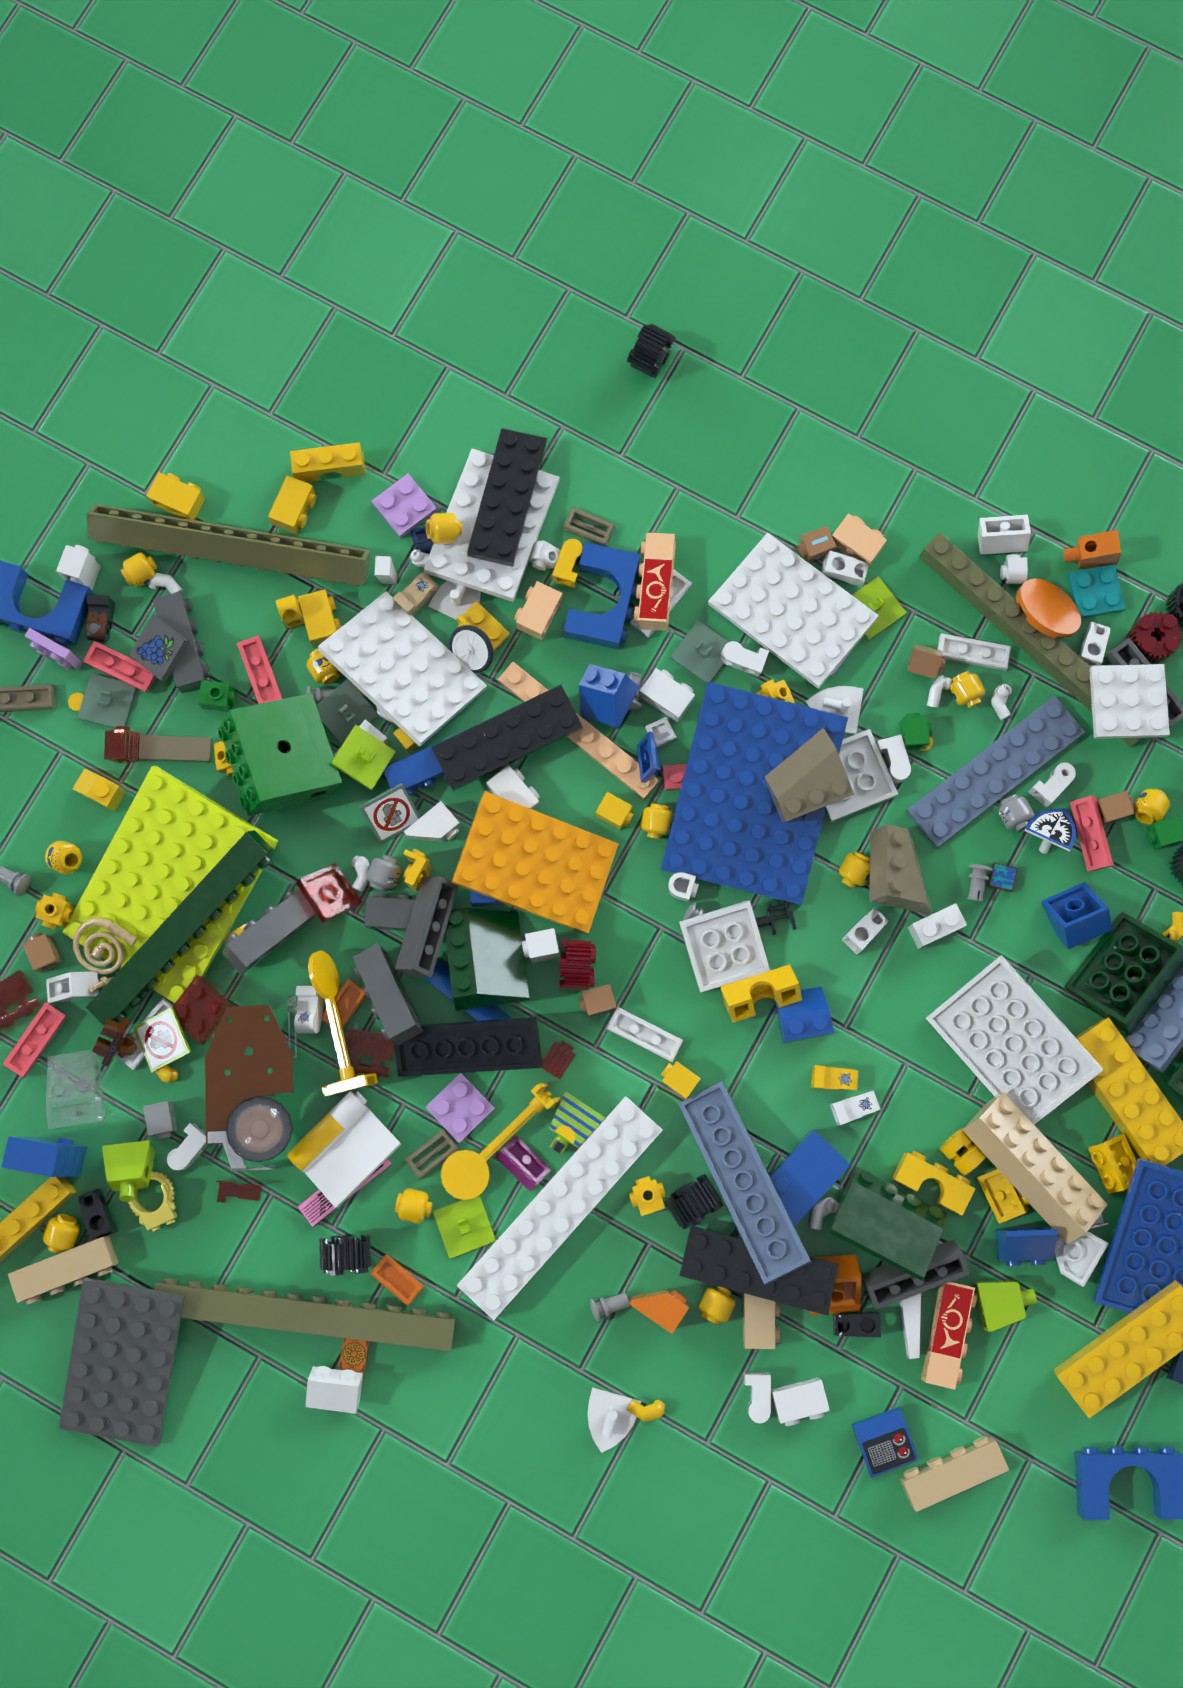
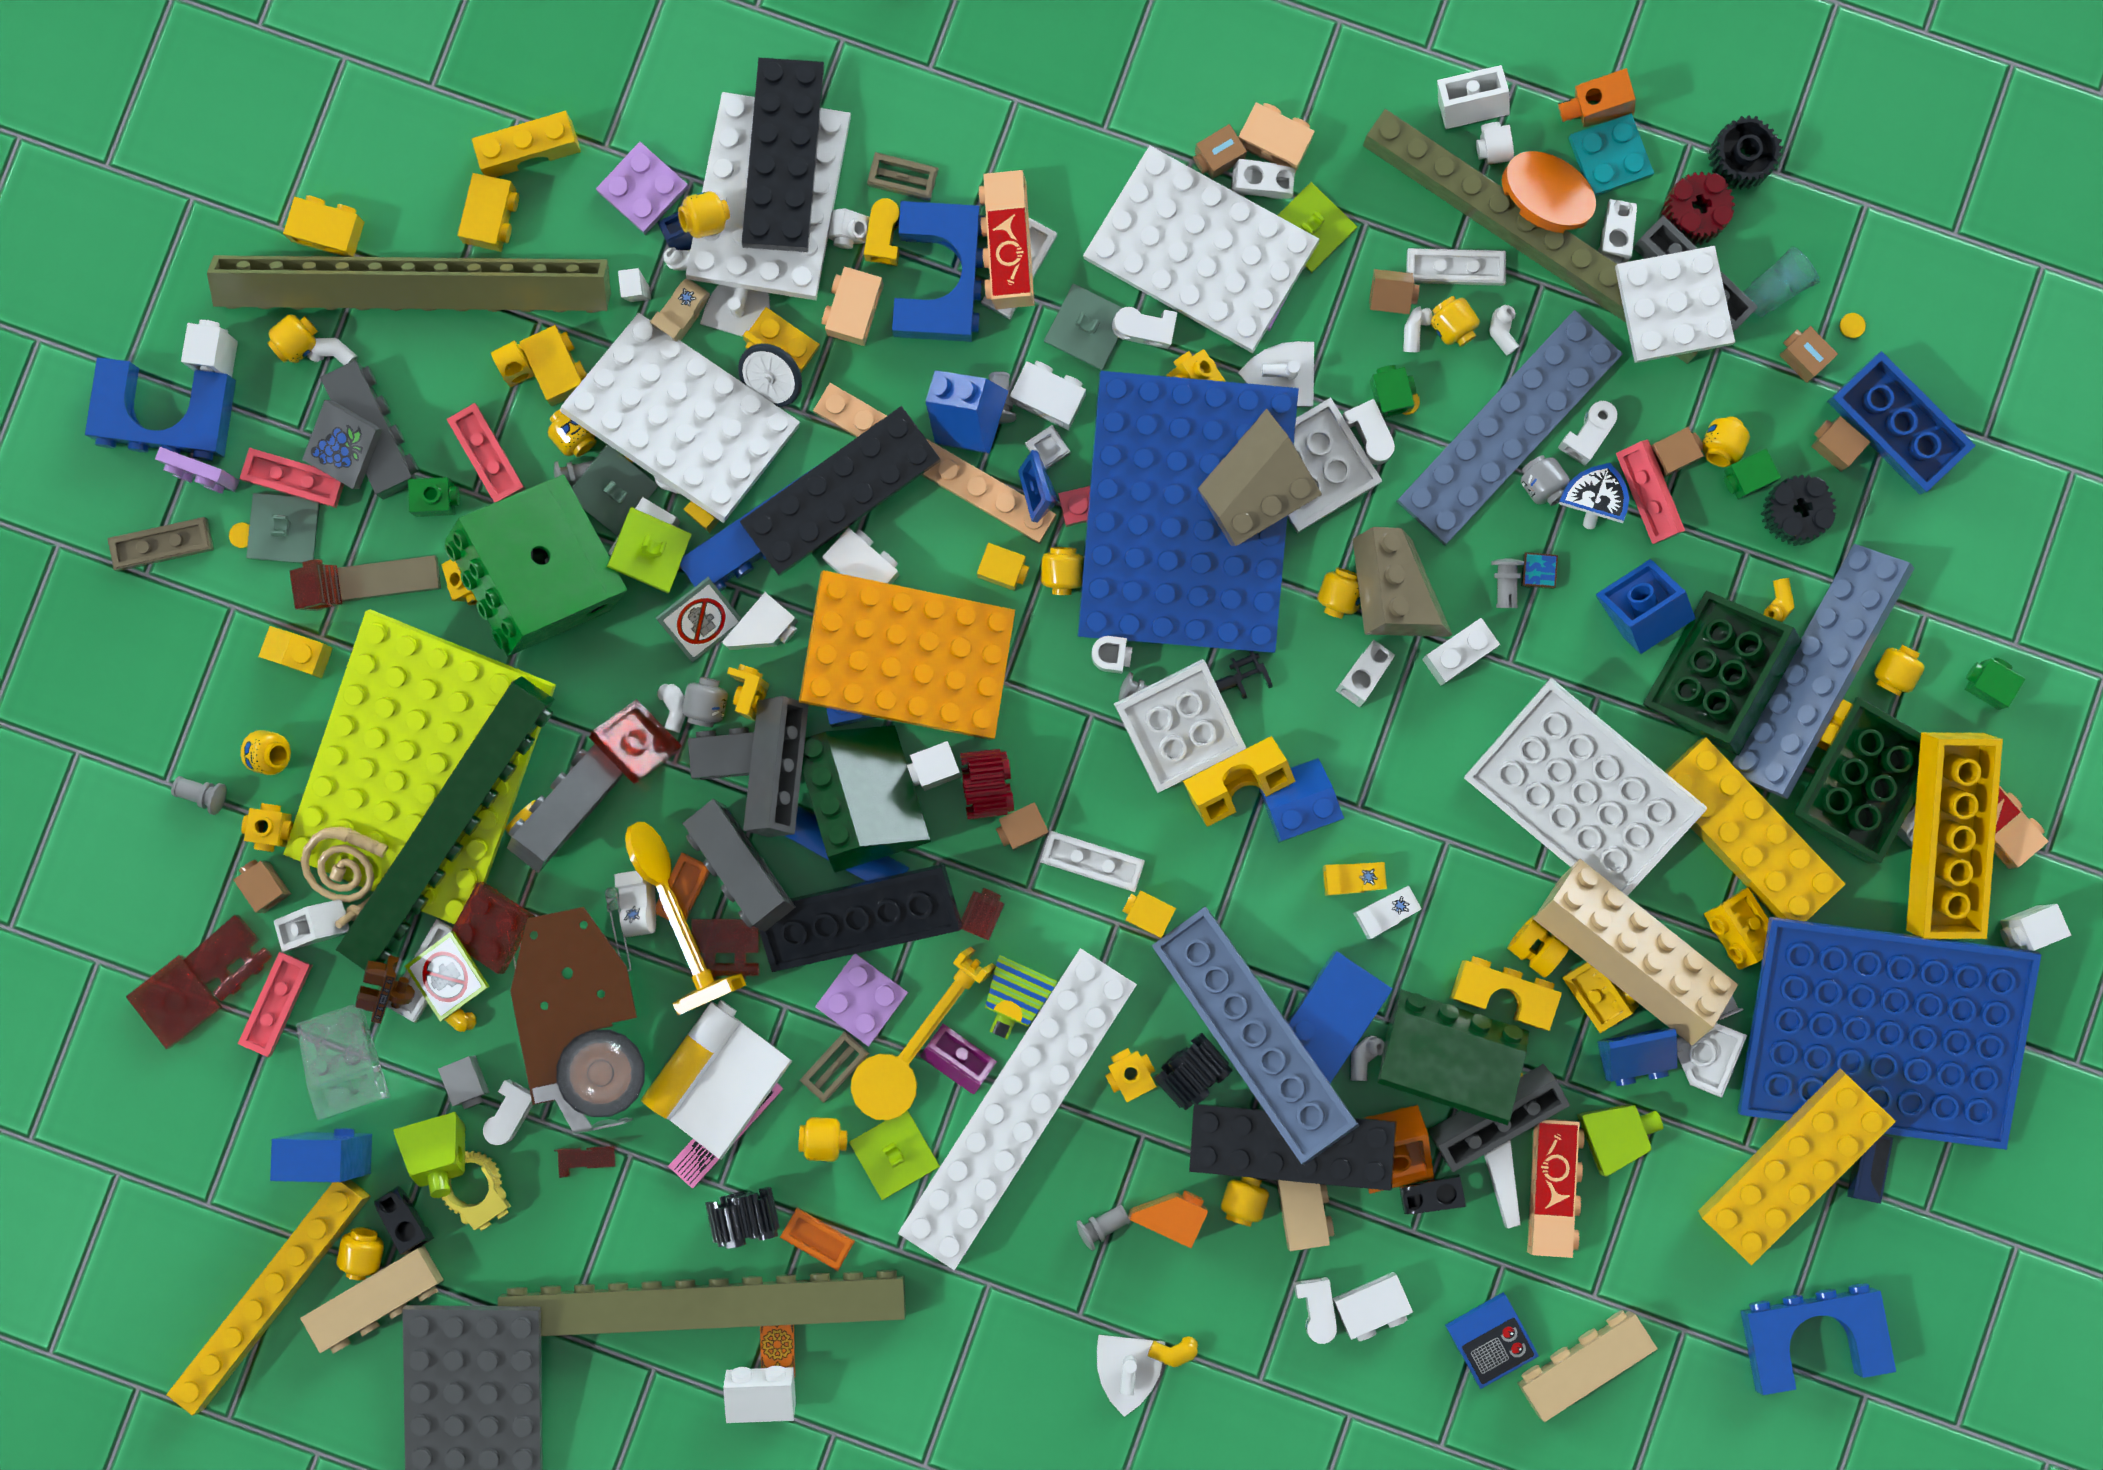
camera: 10 degrees left, 5 degrees up
black leg [86,594,115,642] -> none

